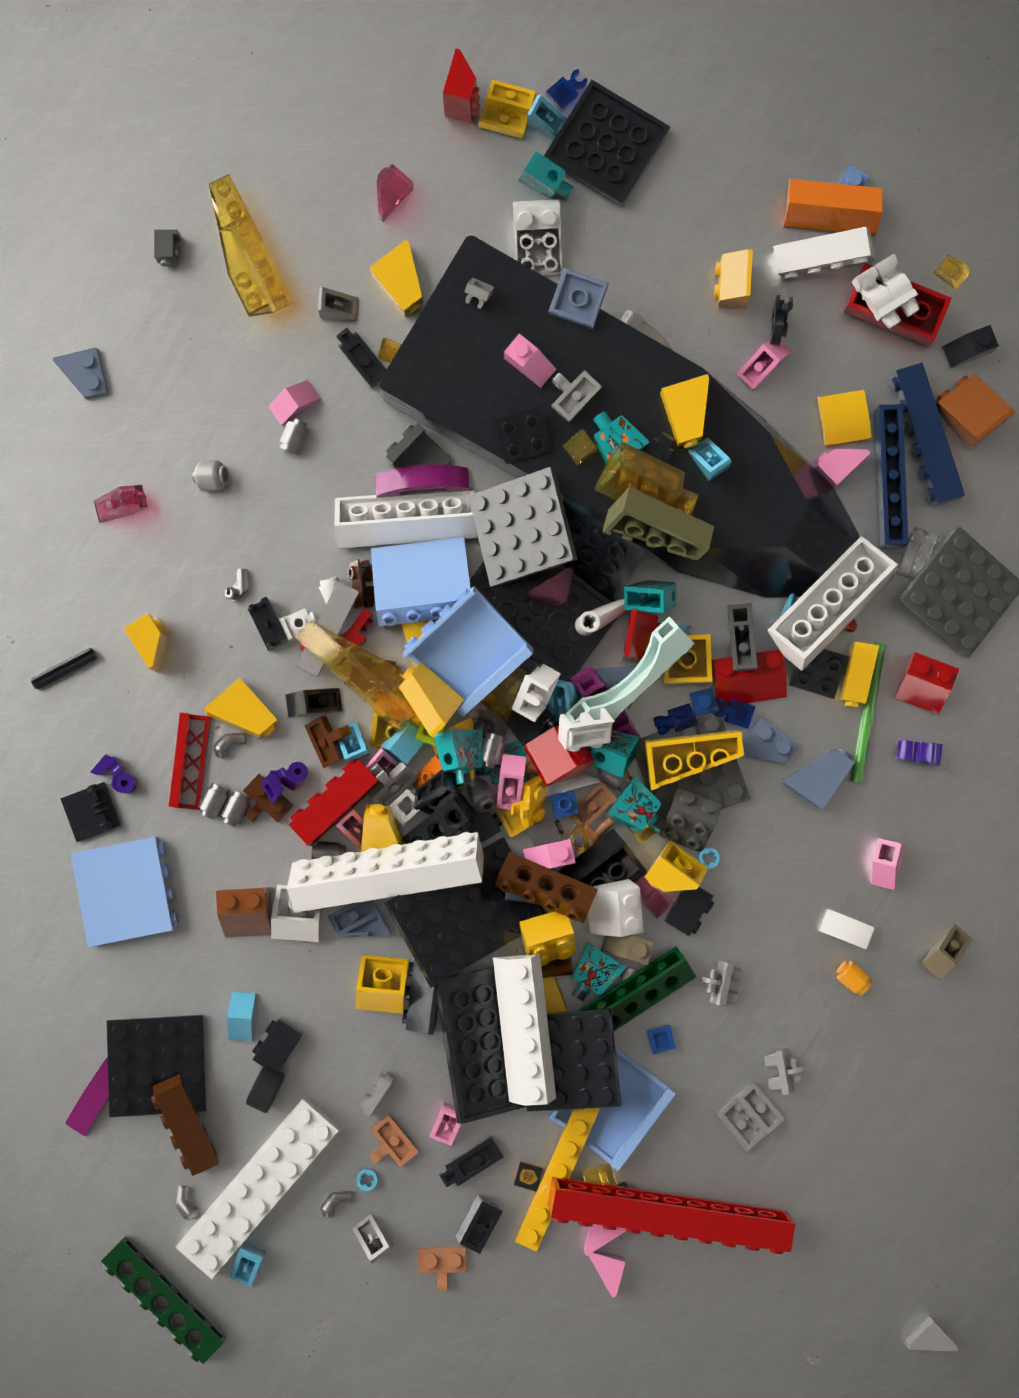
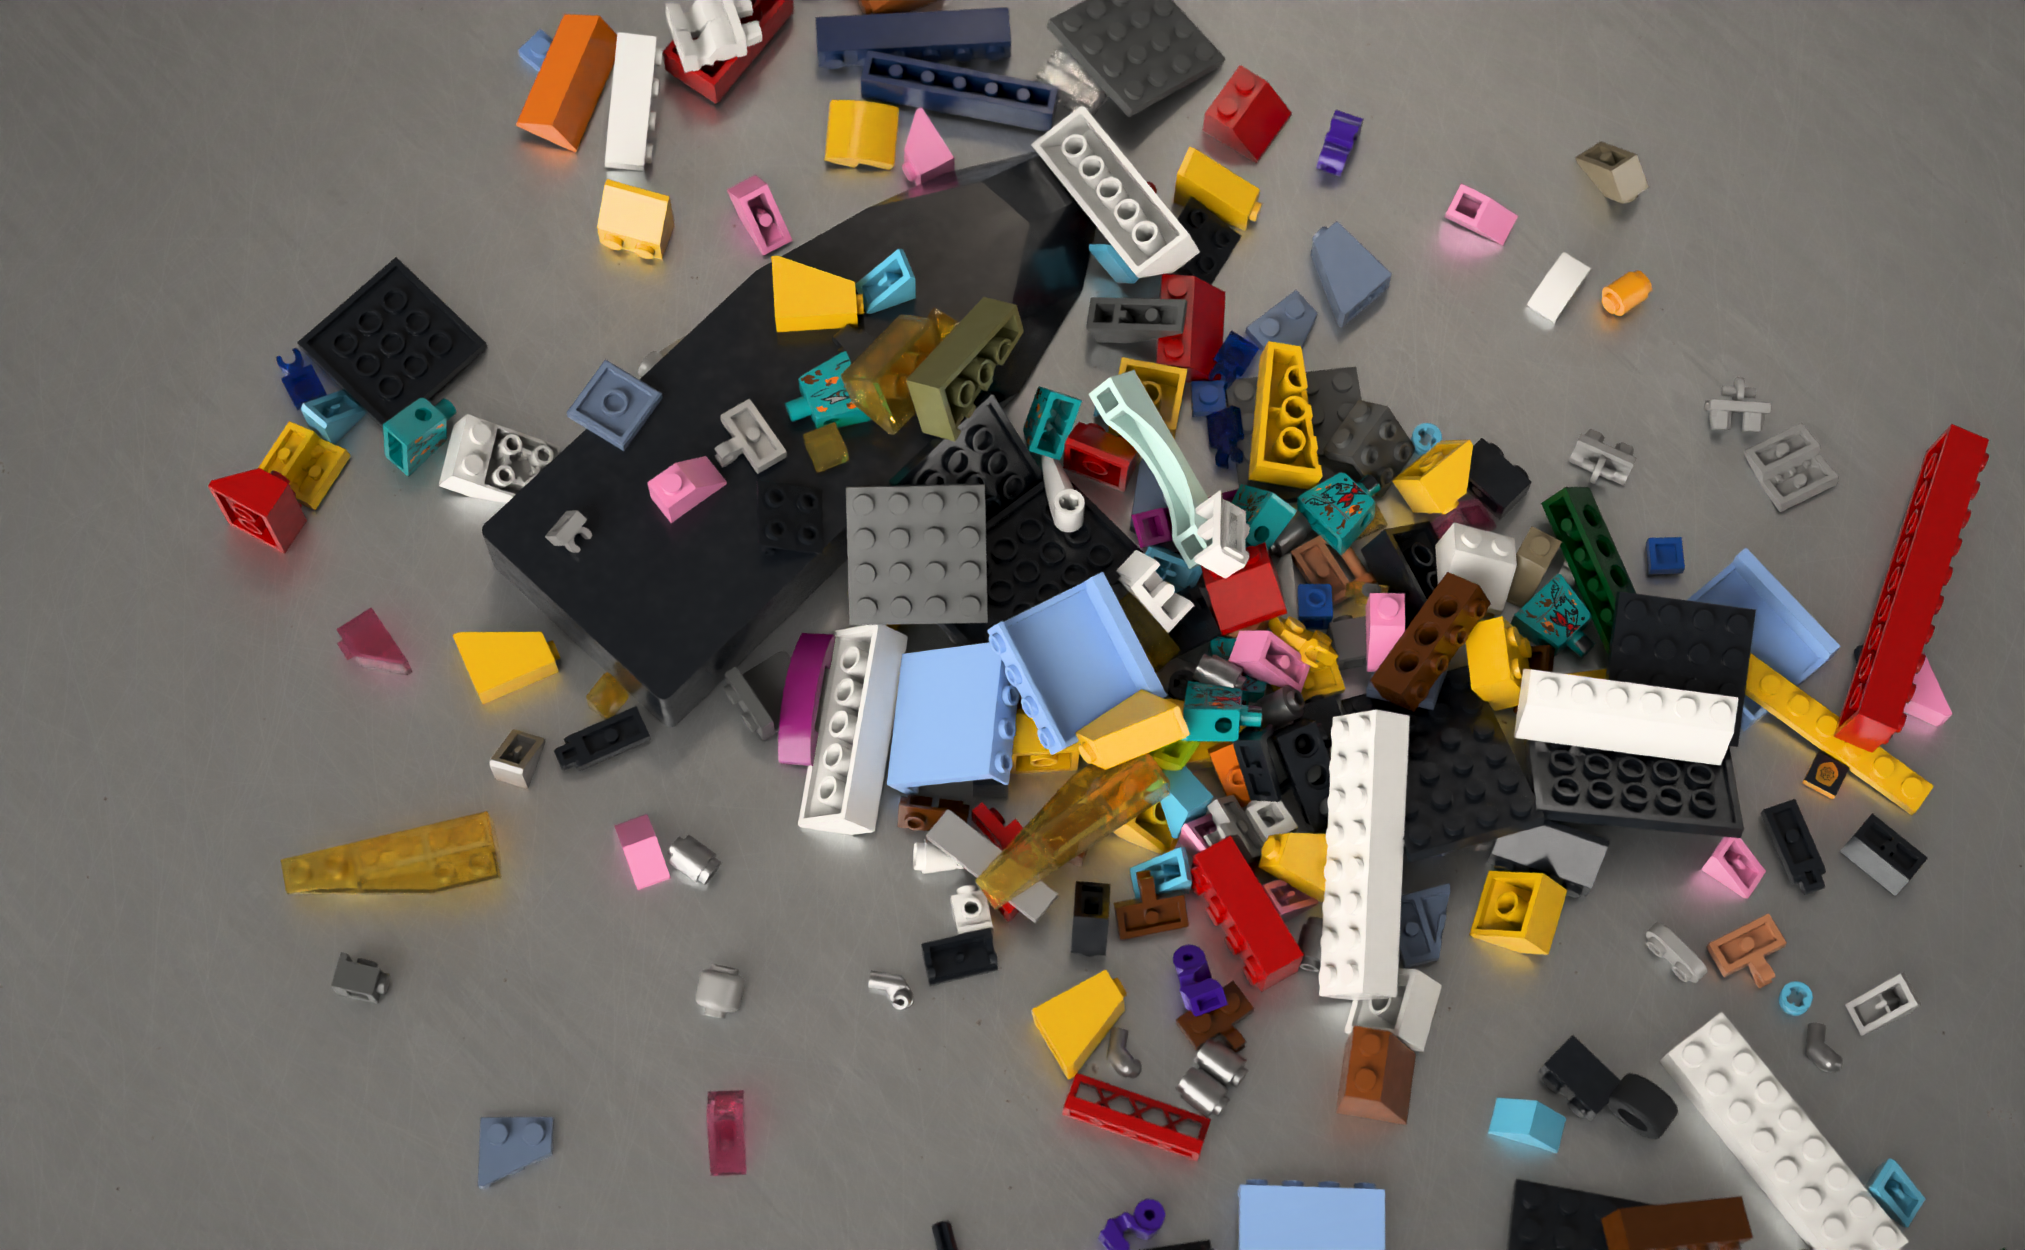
camera: 80 degrees left, 15 degrees down
yellow slope [124,613,168,672] -> none
nougat plate [418,1247,467,1291] -> none
clear pink slope [527,567,573,606] -> none
clear yellow slope [582,1163,617,1186] -> none
bright pink slope [589,1250,626,1298] -> none
black plate [770,295,793,345] -> none
bright green piece [851,642,886,783] -> none

